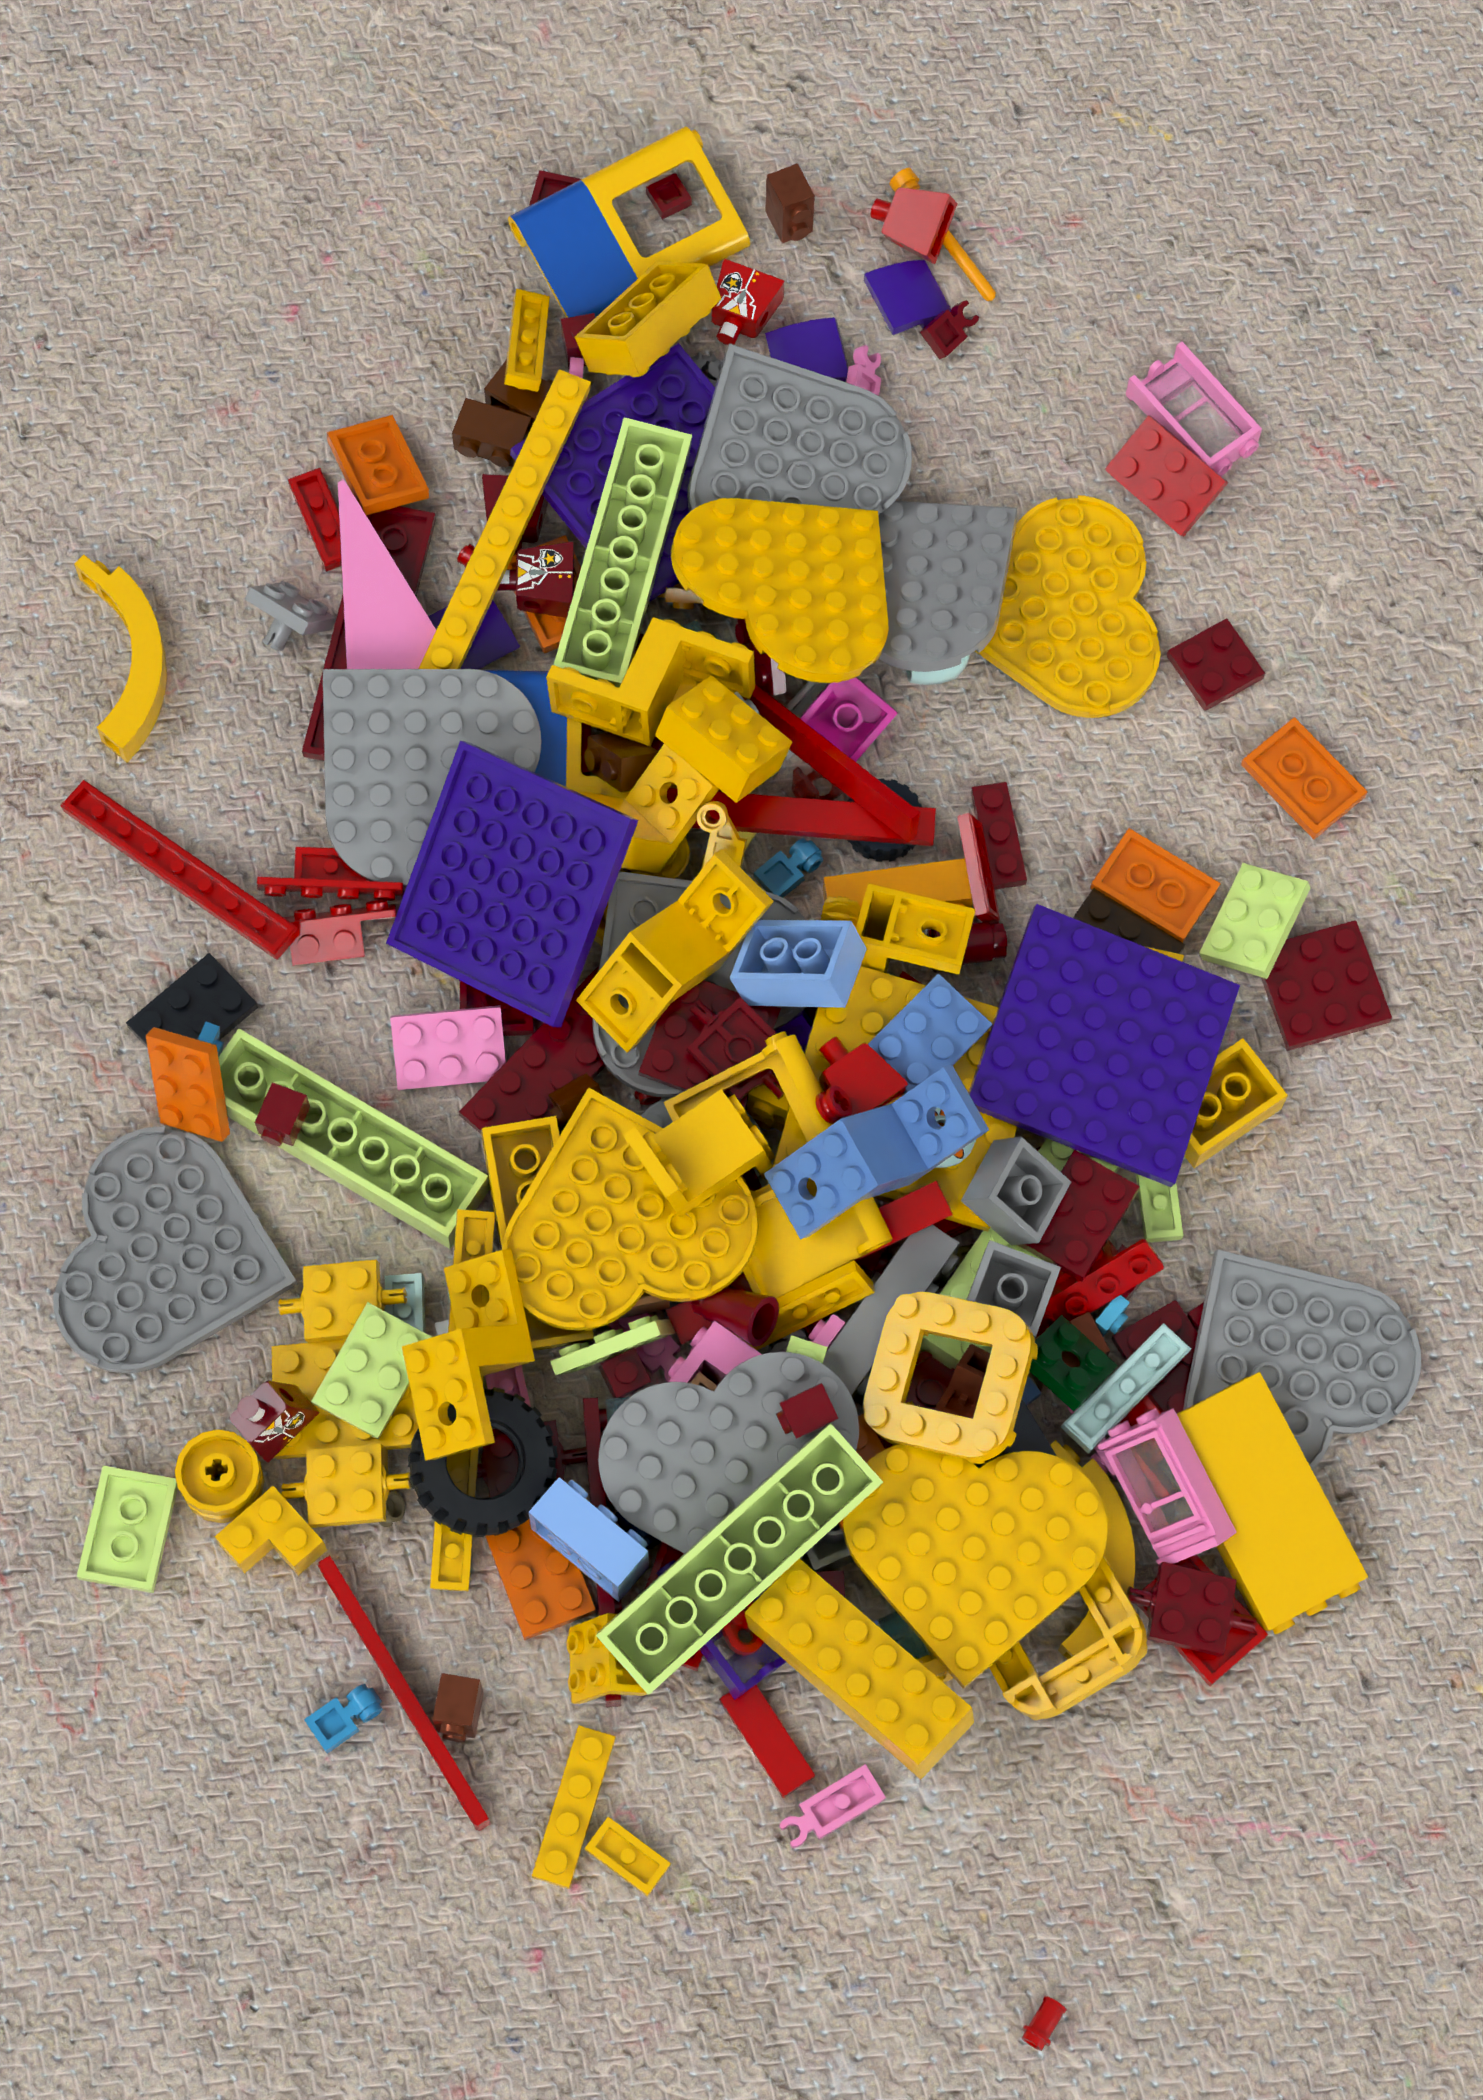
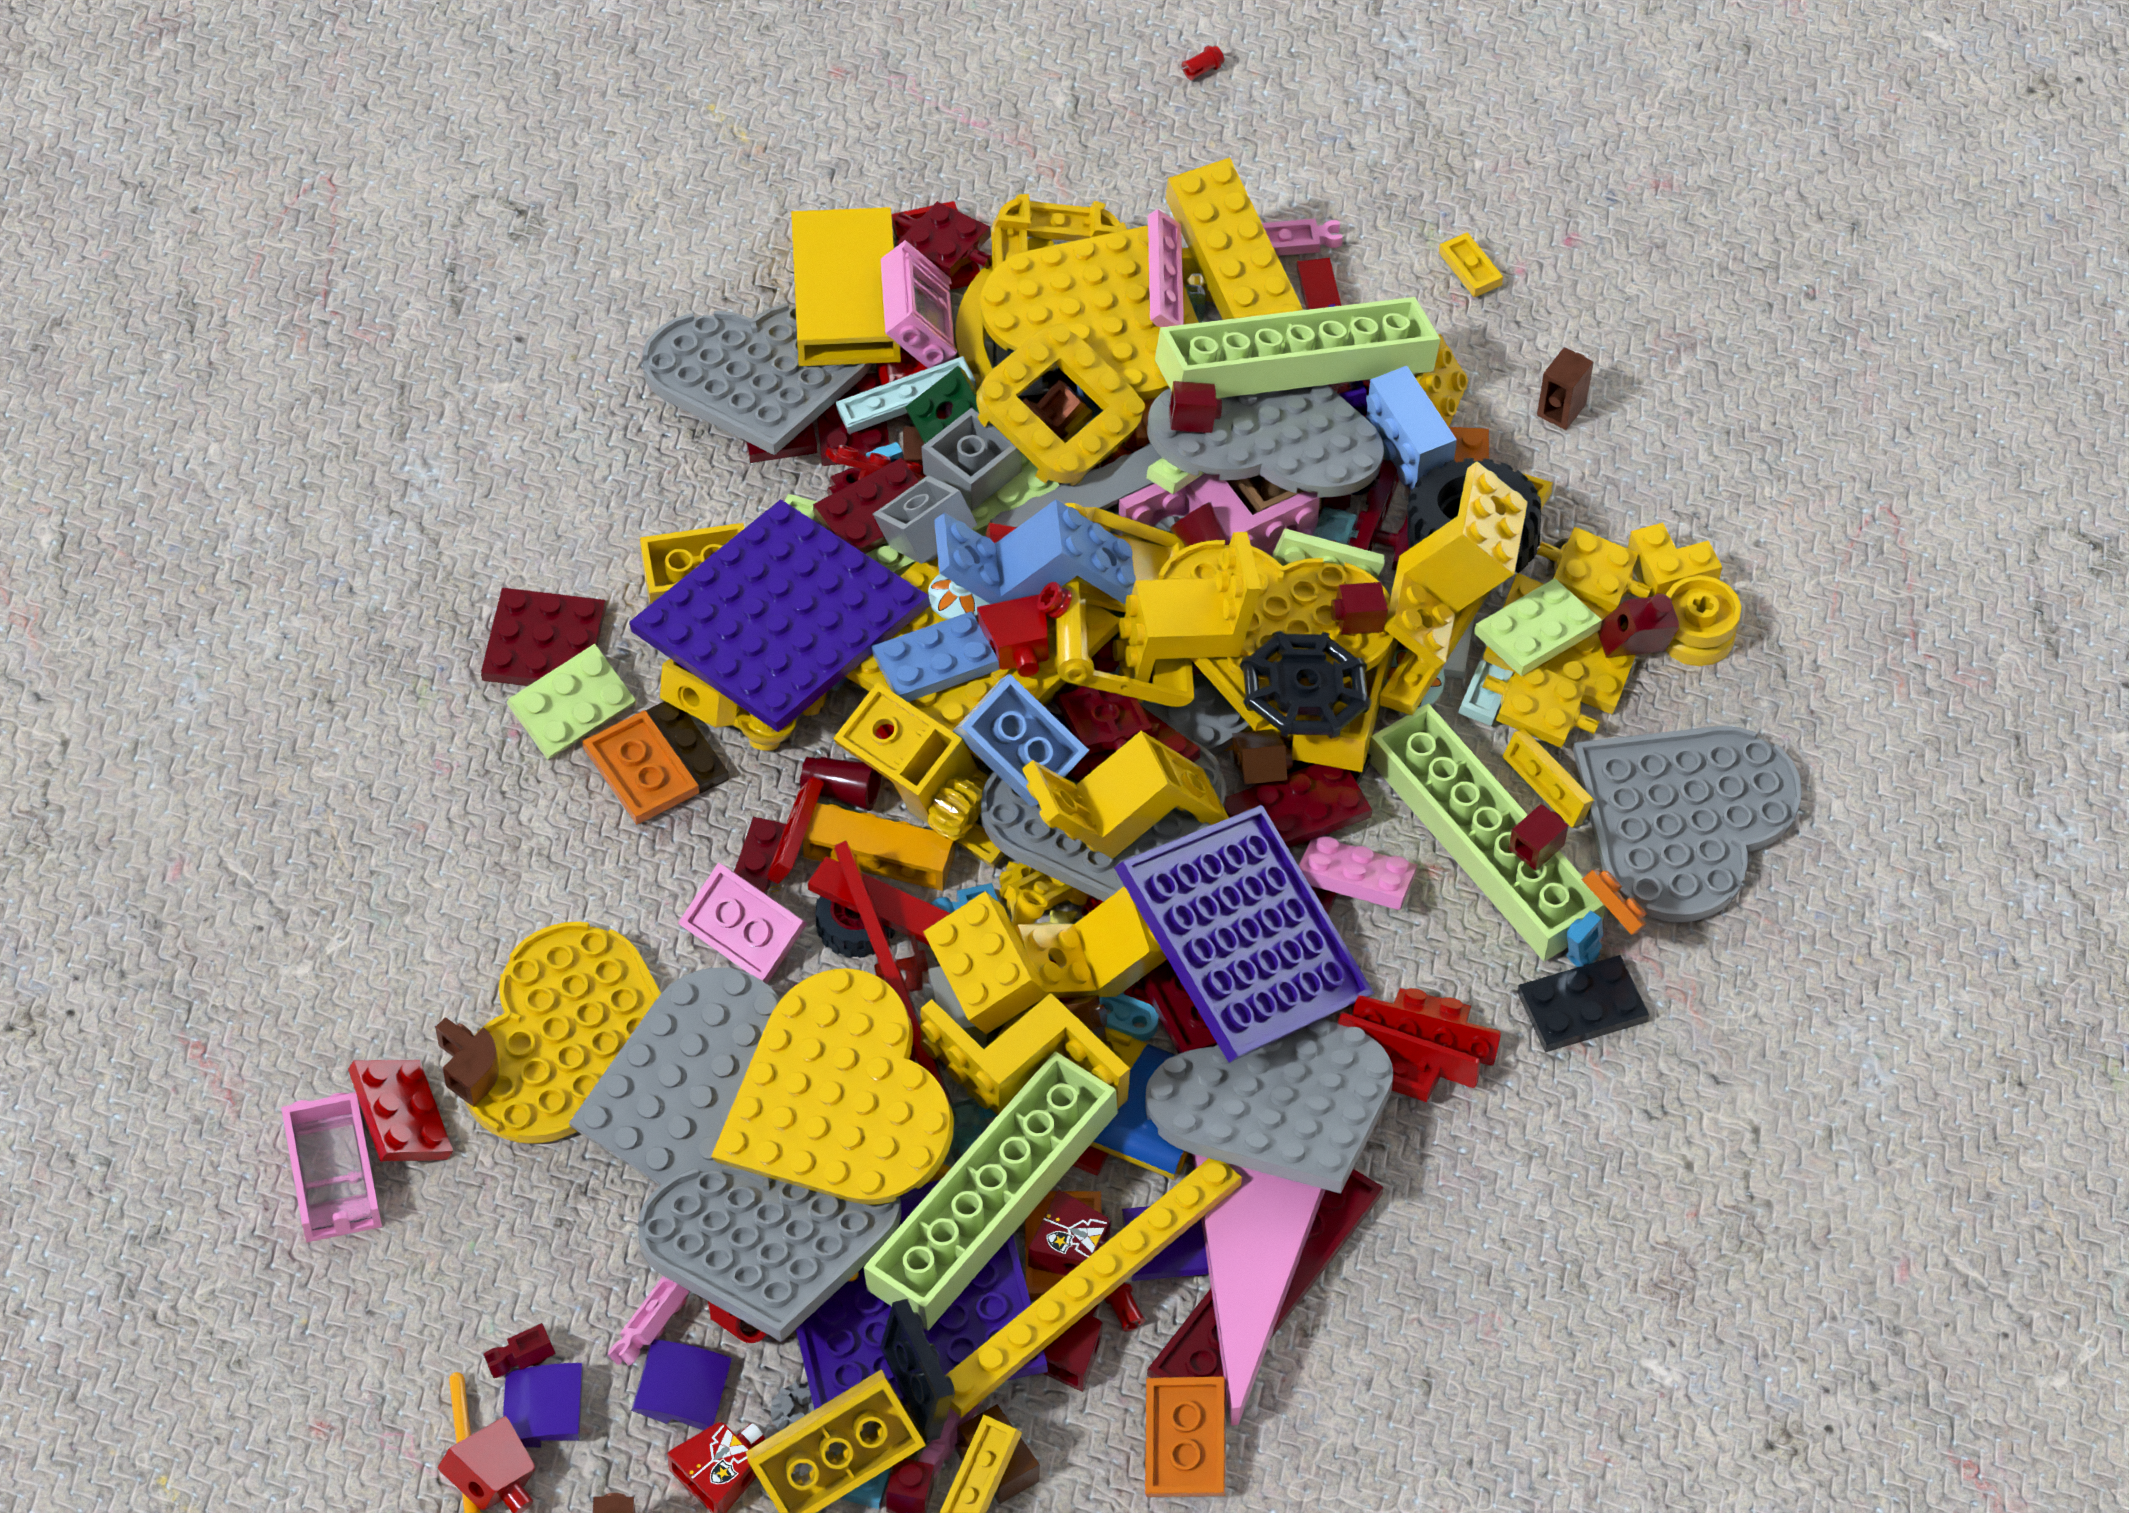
camera: 155 degrees left, 15 degrees down
red tile [60,780,301,960] -> none
yellow arch [74,555,167,763] -> none
yellowish green plate [77,1466,178,1593] -> none
light grey plate [245,581,336,651] -> none
red tile [288,468,342,572] -> none
dark azure plate [304,1684,383,1754] -> none
red tile [318,1555,491,1831] -> none
reddish brown brick [452,398,532,468] -> none
yellow plate [532,1725,616,1889] -> none
dark red plate [1167,618,1265,712] -> none
orange plate [1241,717,1368,840] -> none
none -> copper brick [435,1017,499,1107]
none -> bright pink plate [678,862,808,984]
none -> black plate [880,1299,955,1443]
none -> bright pink plate [1148,209,1184,327]
none -> black plate [1240,630,1371,739]
none -> dark red brick [1330,582,1388,635]
none -> yellow plate [1502,728,1594,828]

